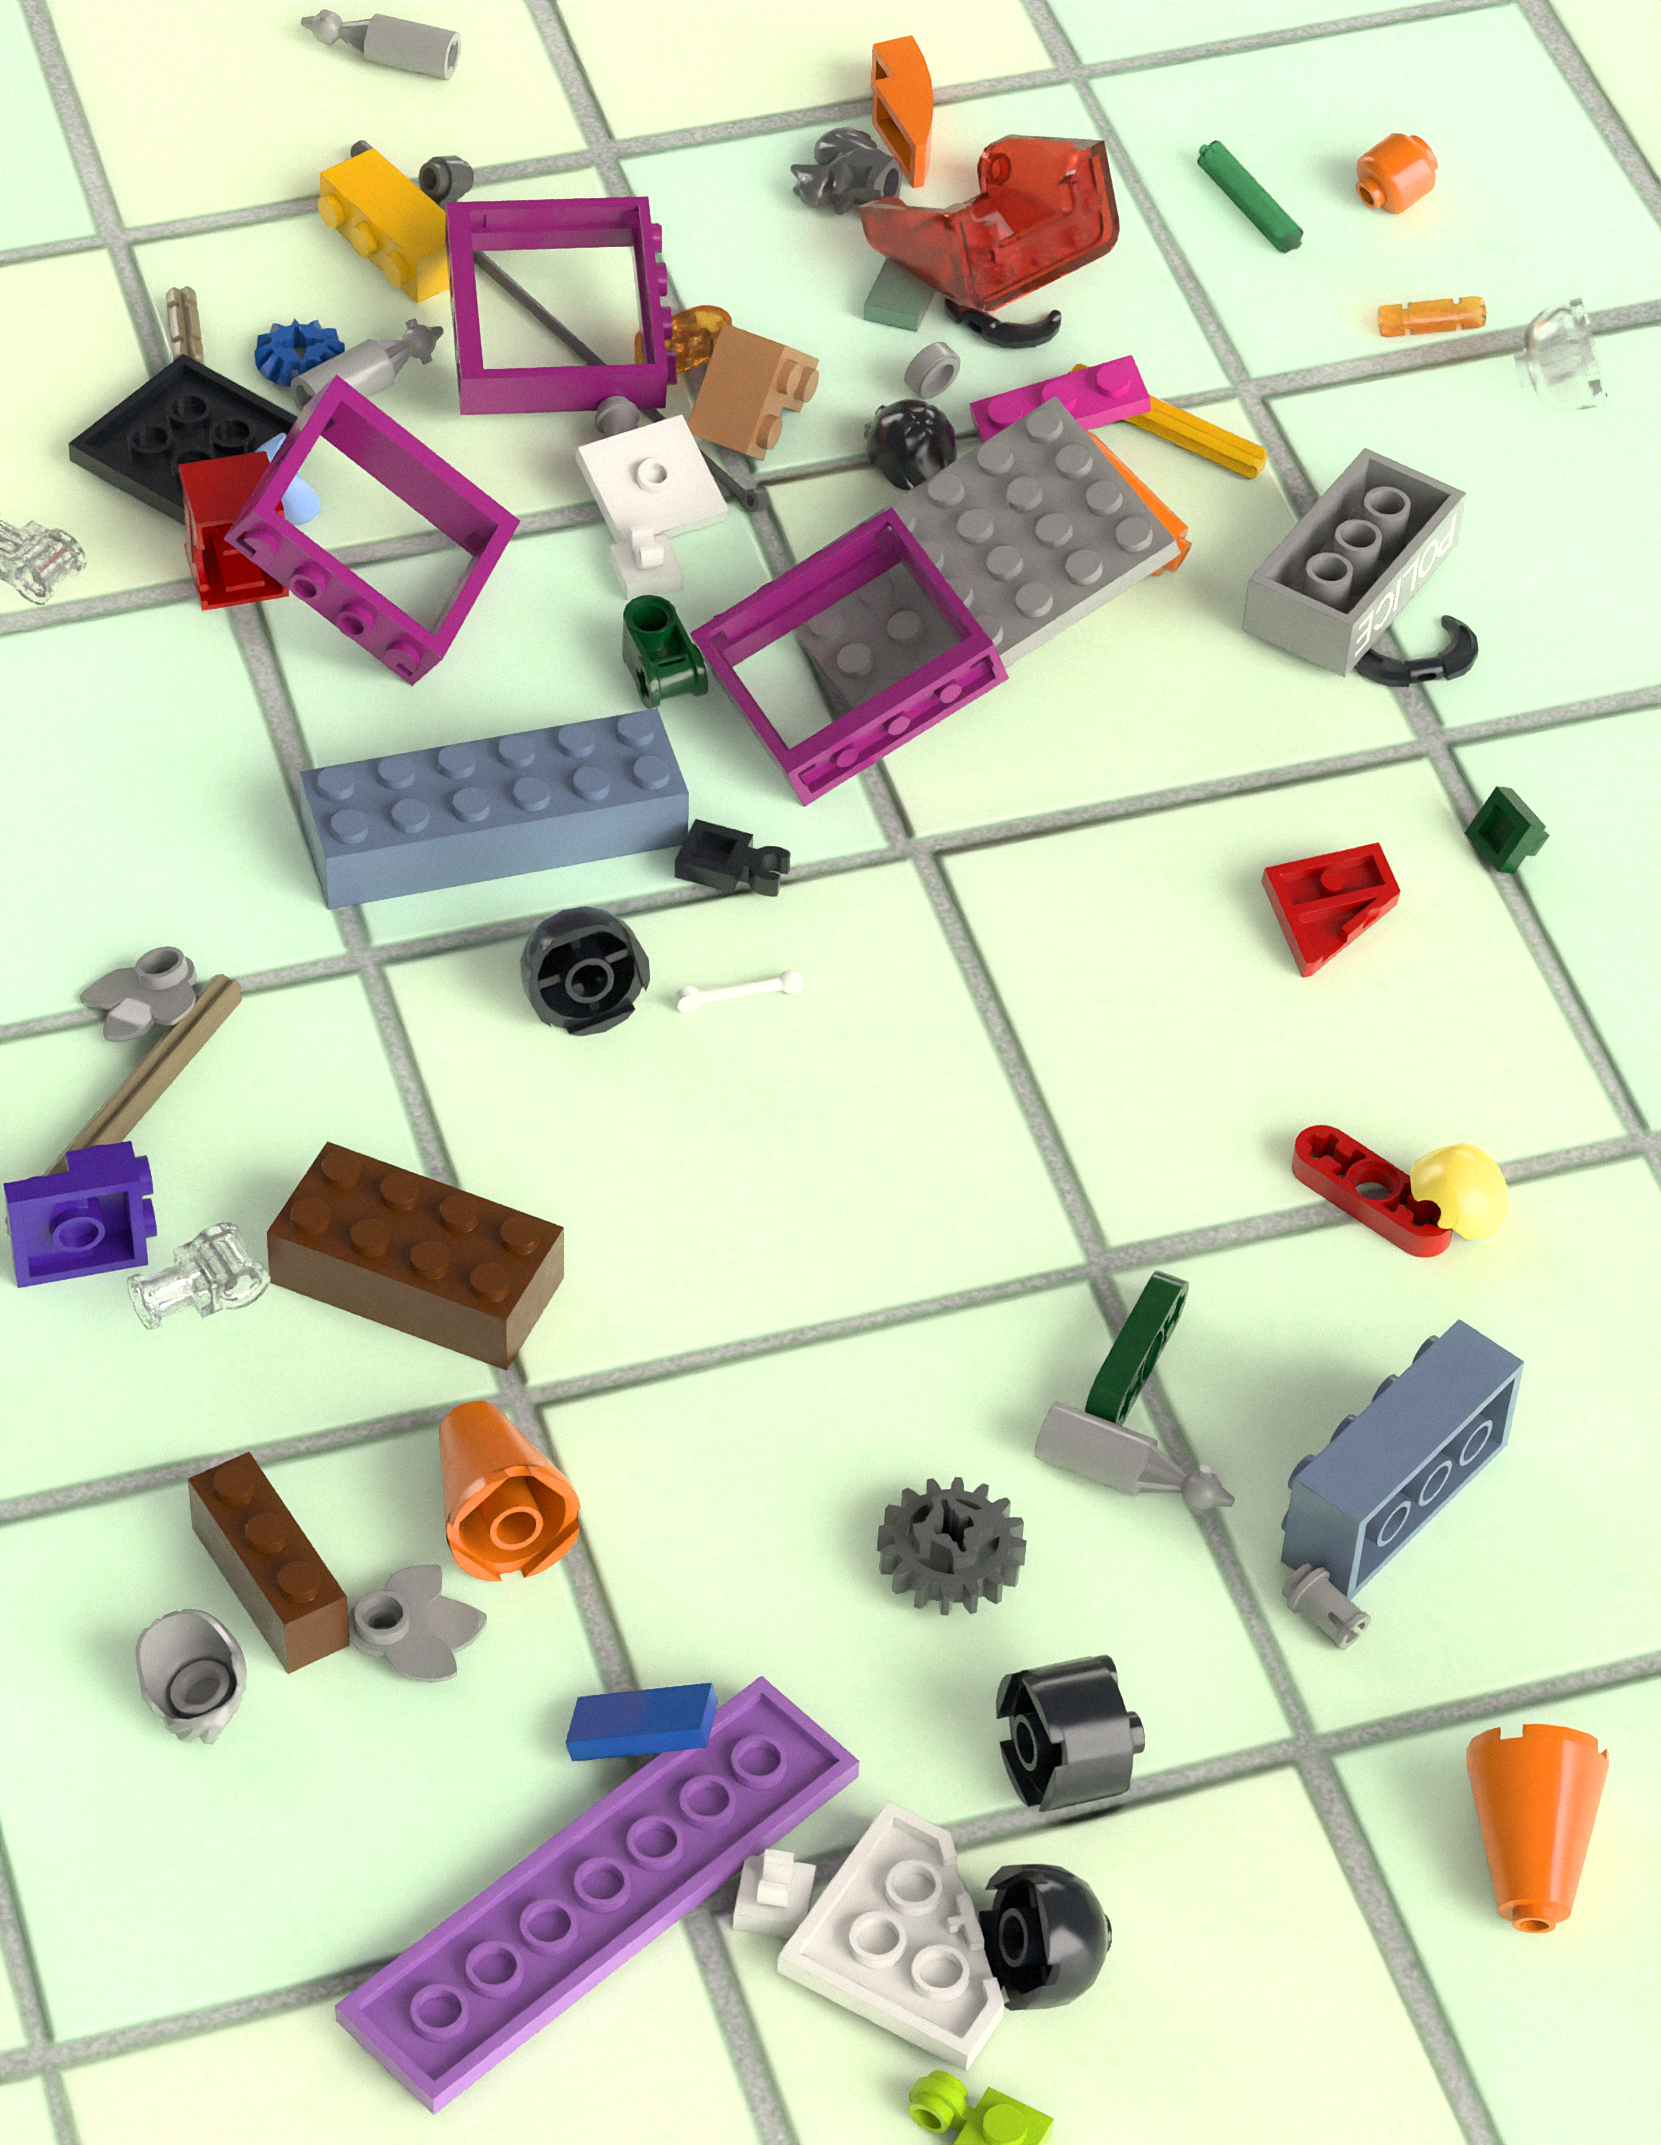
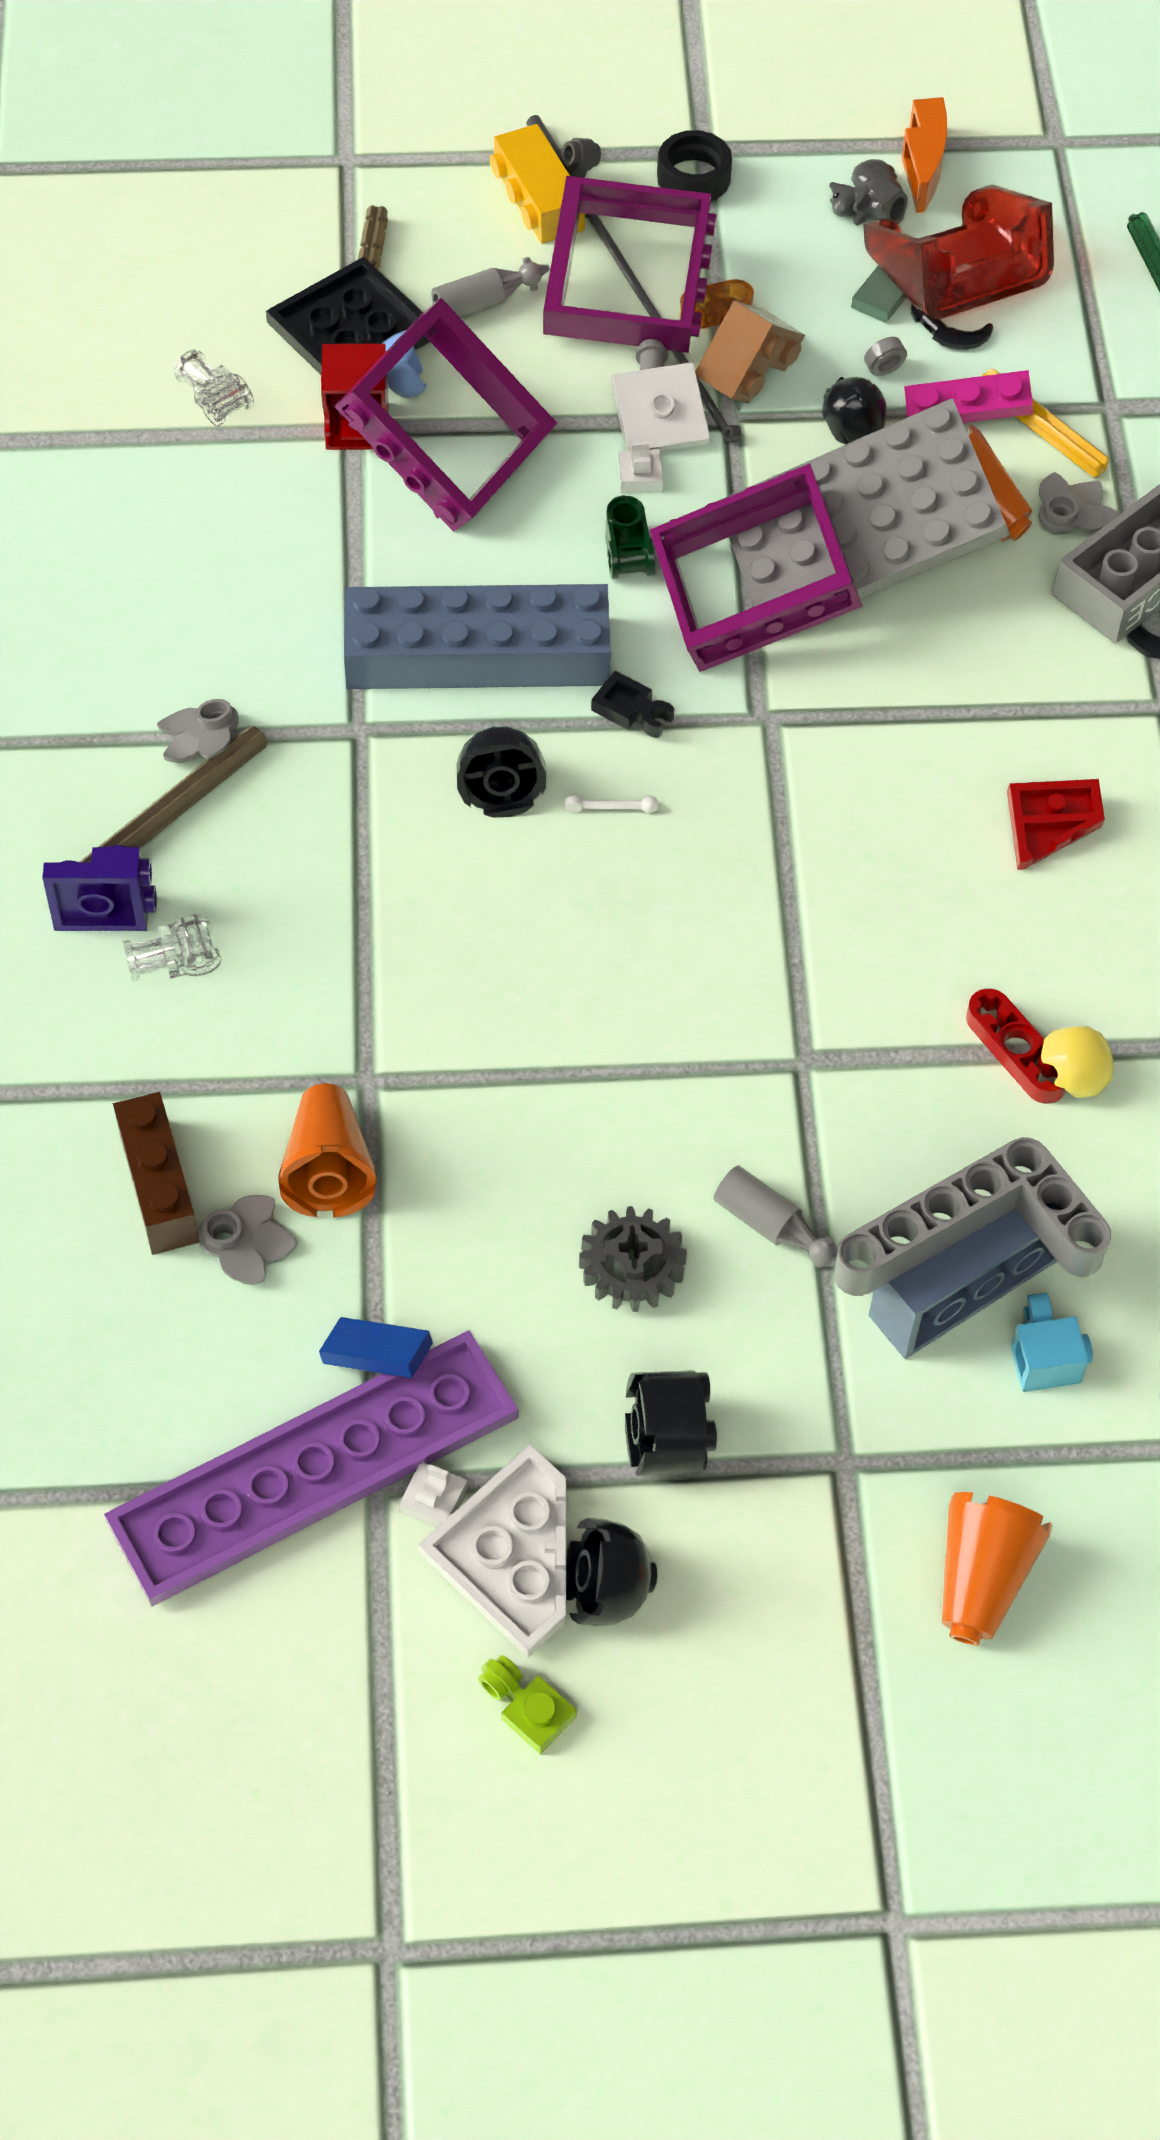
camera: 15 degrees right, 10 degrees up
light grey hair [135,1609,247,1745] -> none
blue gear [254,317,345,387] -> none
reddish brown brick [266,1141,564,1371] -> none
light grey wheel [301,9,461,80] -> none
dark green beam [1085,1270,1189,1426] -> none
light grey pin [1282,1563,1371,1650] -> none
none -> black tyre [657,130,732,202]
none -> light grey beam [834,1137,1111,1296]
none -> medium azure brick [1011,1292,1093,1392]
none -> light grey plate [1038,472,1119,534]

